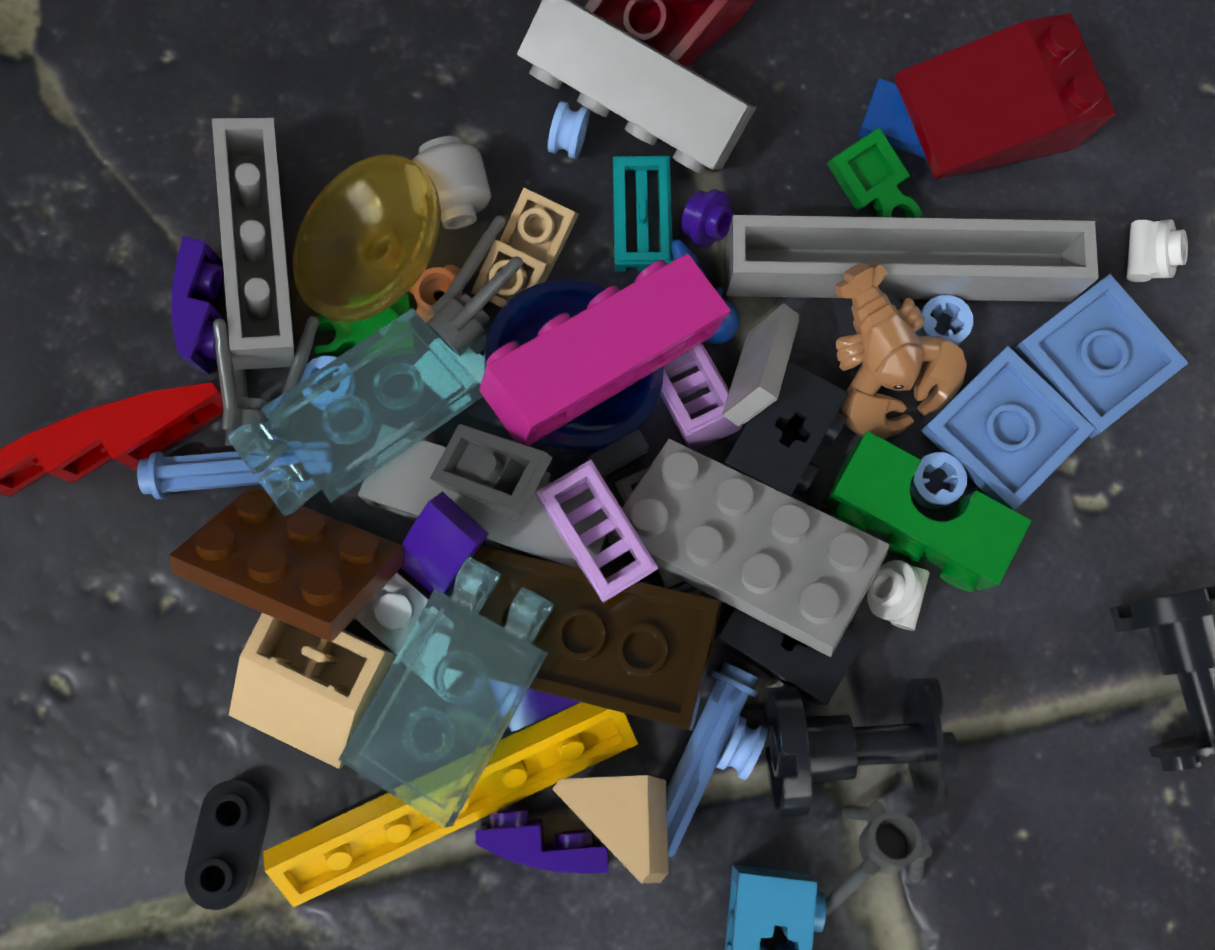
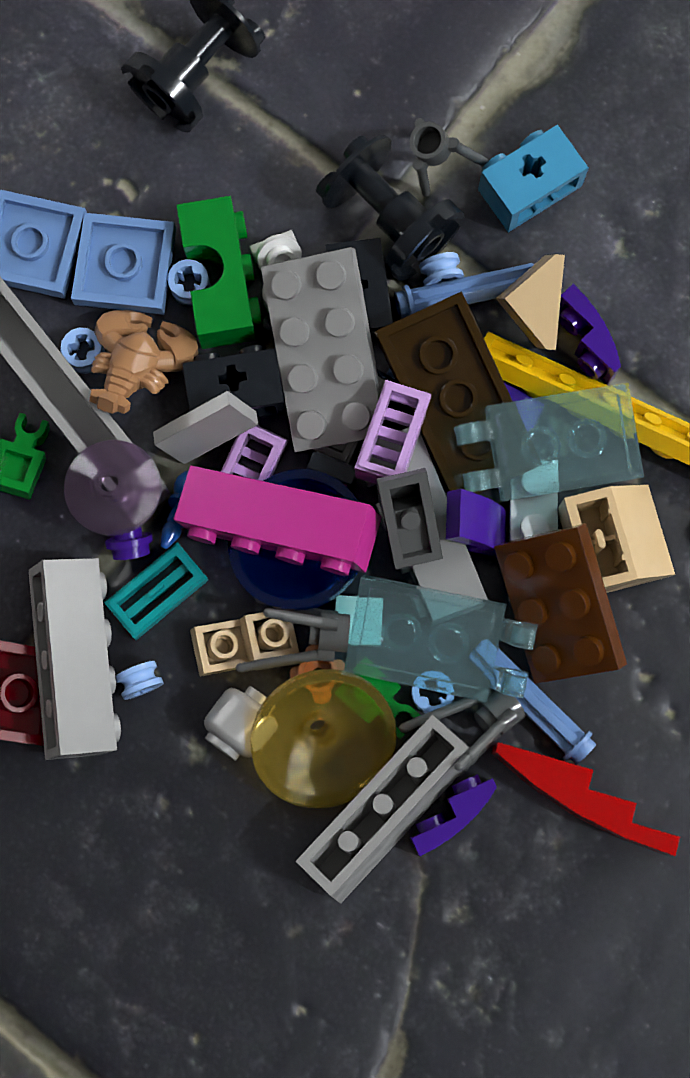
camera: 125 degrees left, 0 degrees up
none -> clear purple dish [64,440,162,536]

